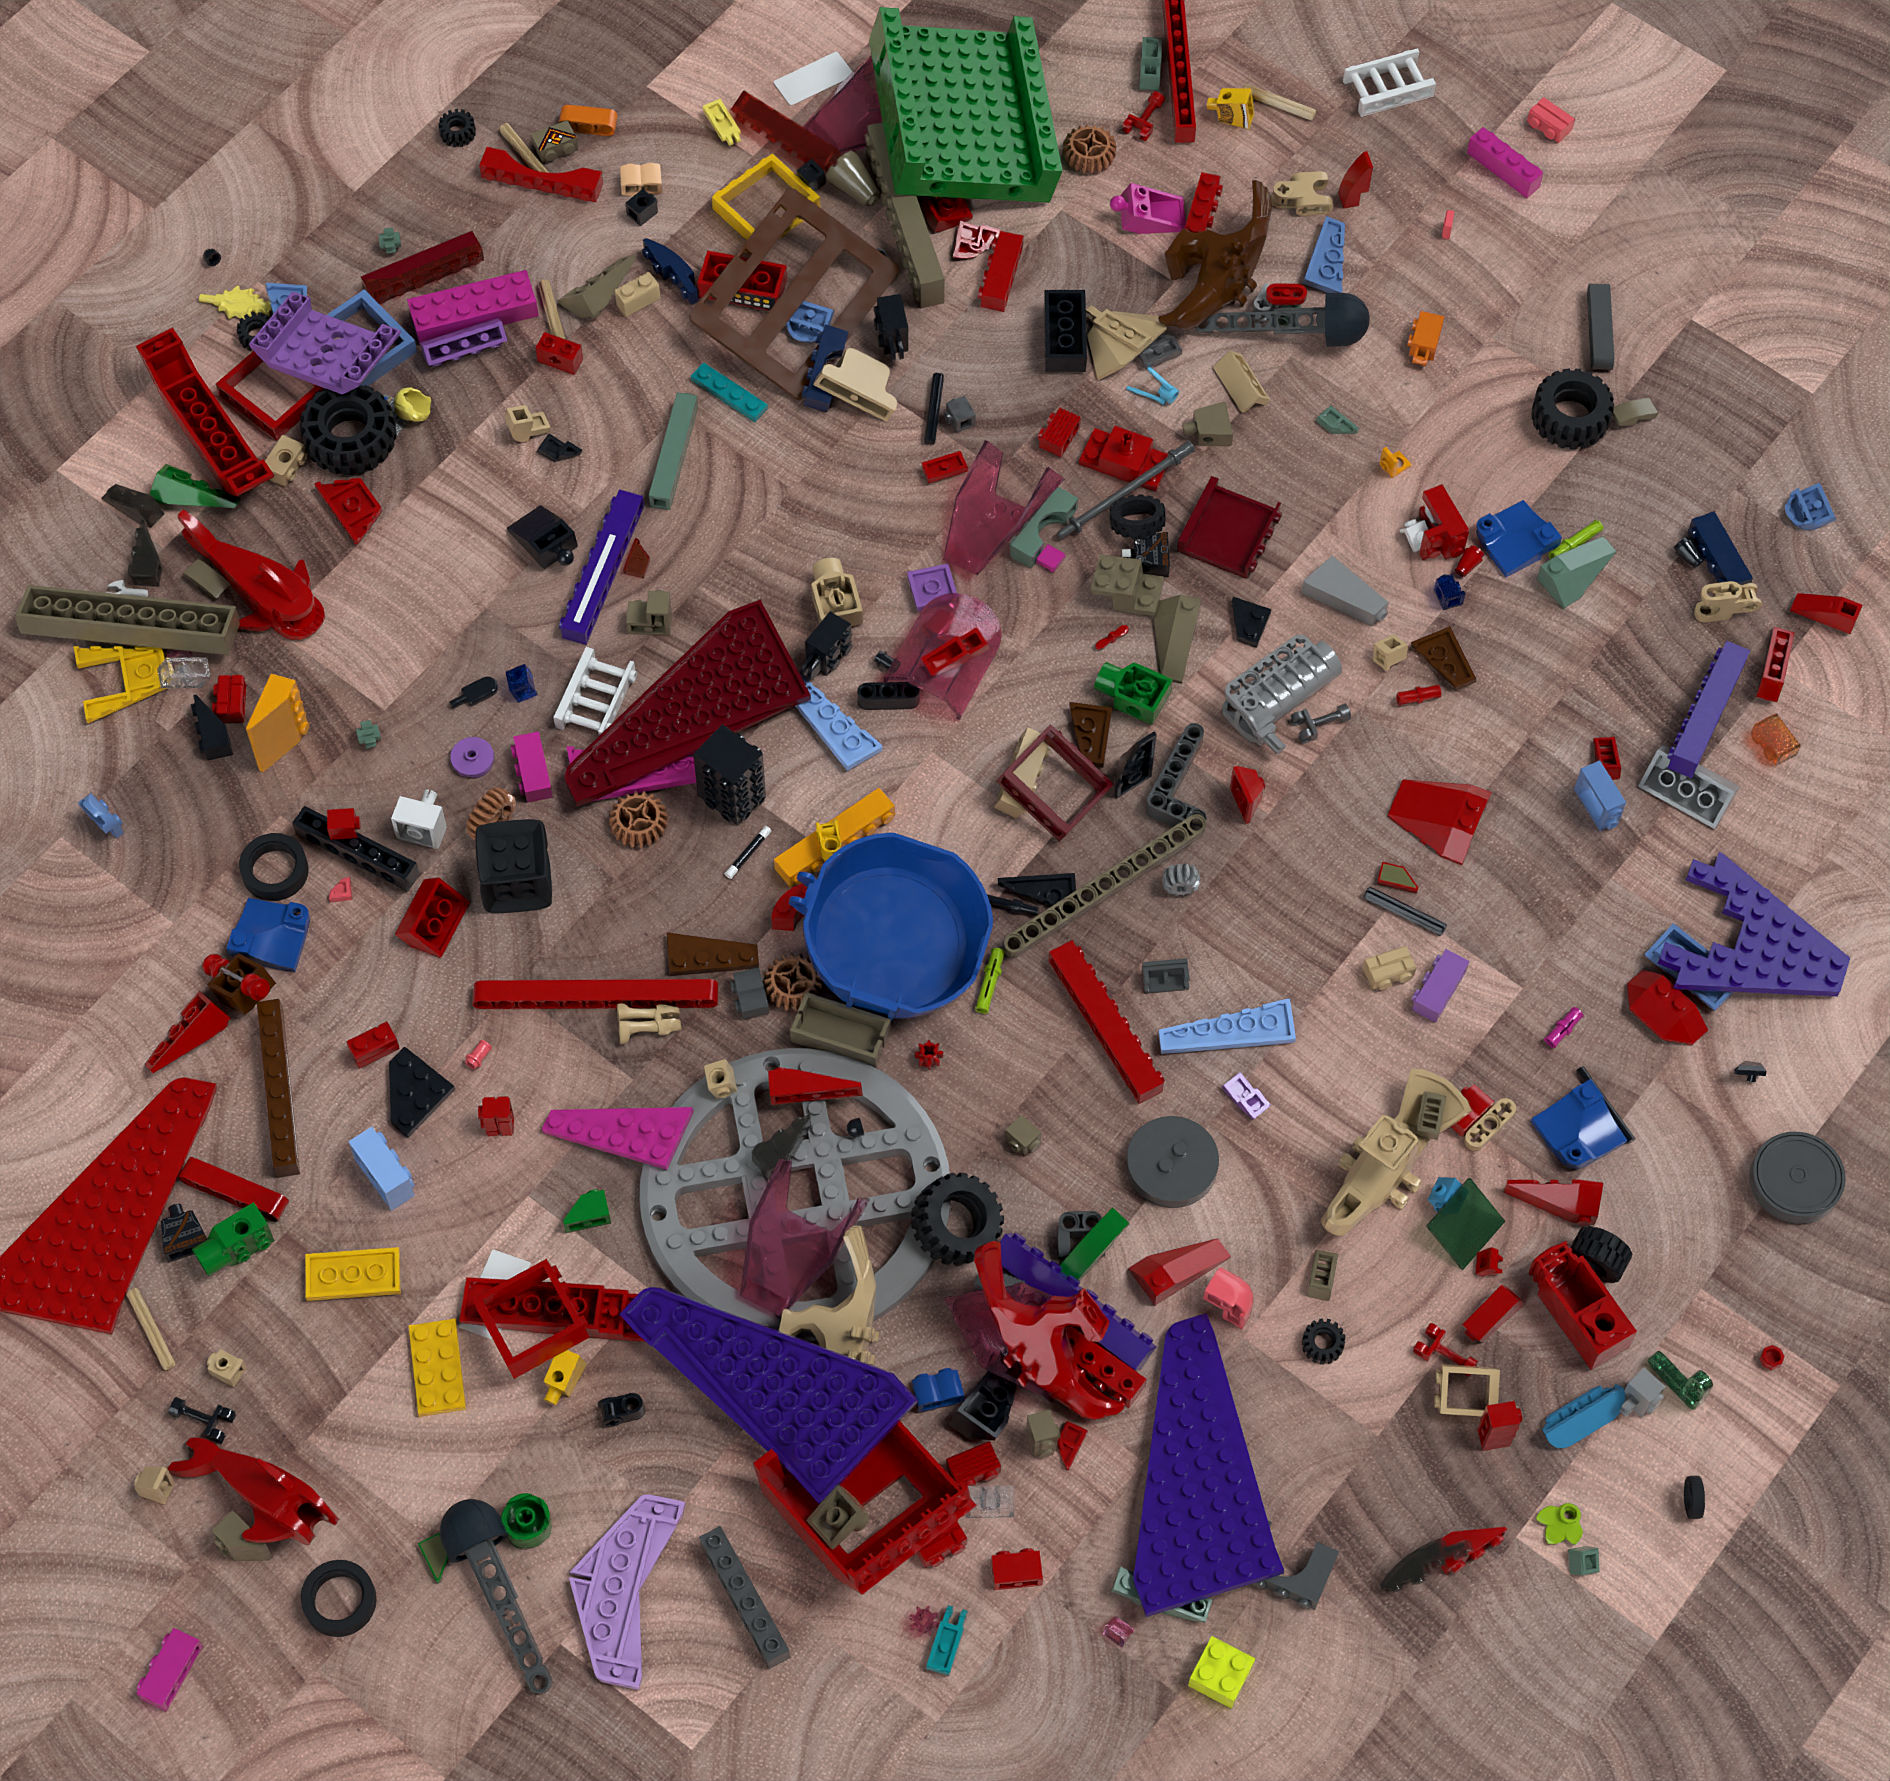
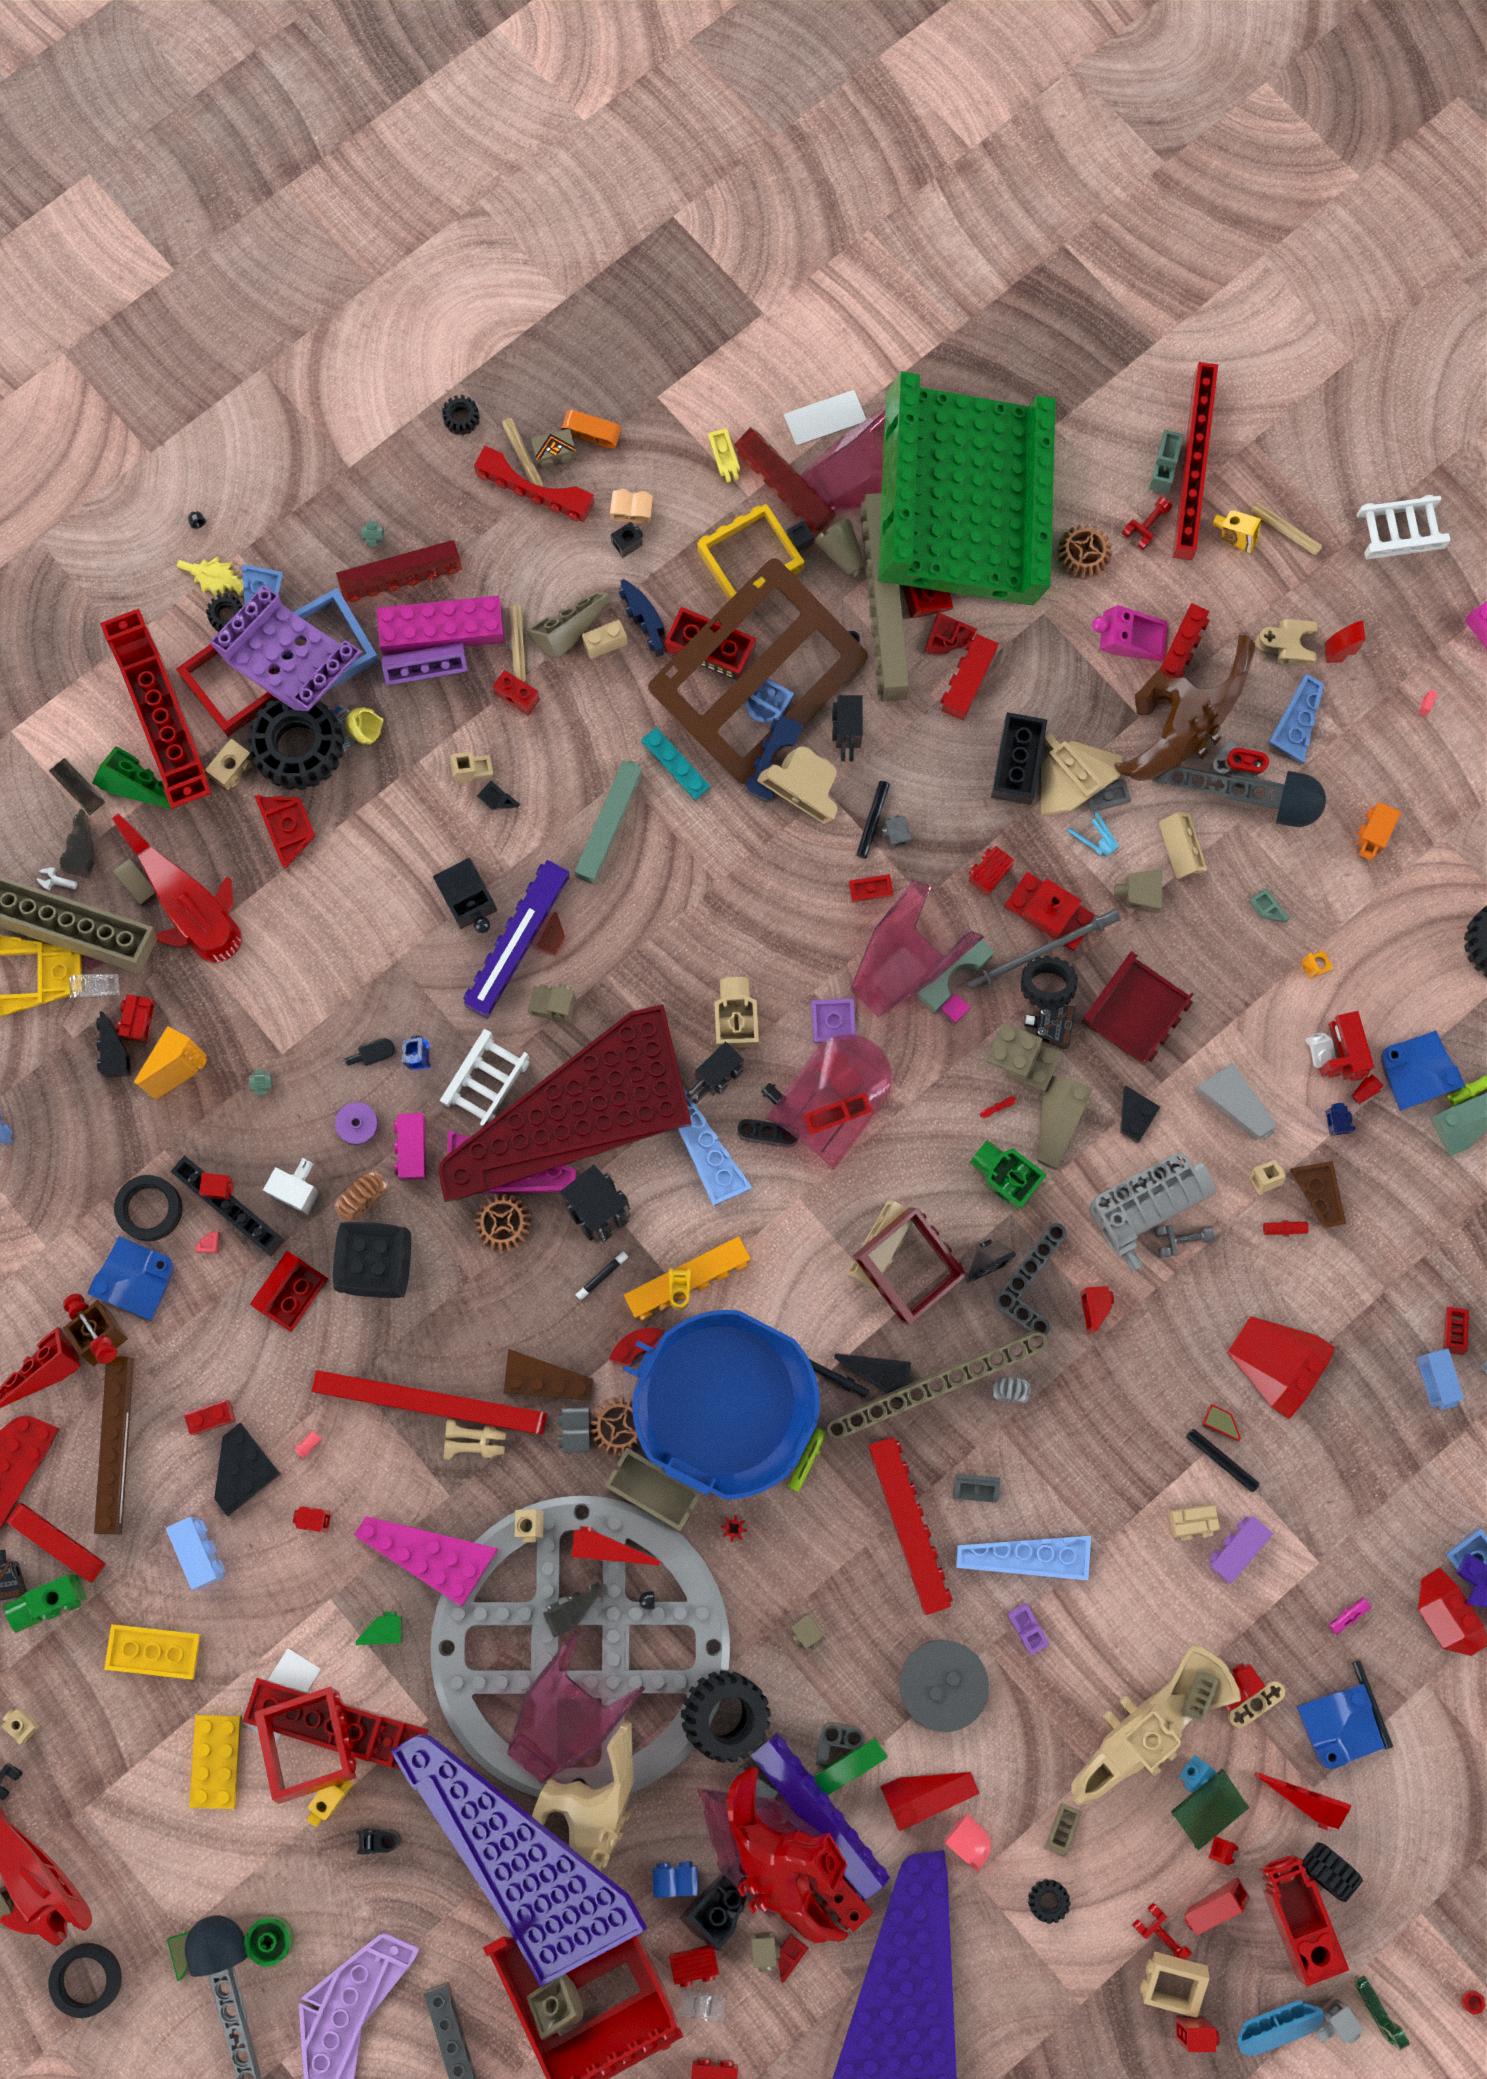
camera: 10 degrees right, 15 degrees up
reddish brown wing [1069,702,1112,768] -> none

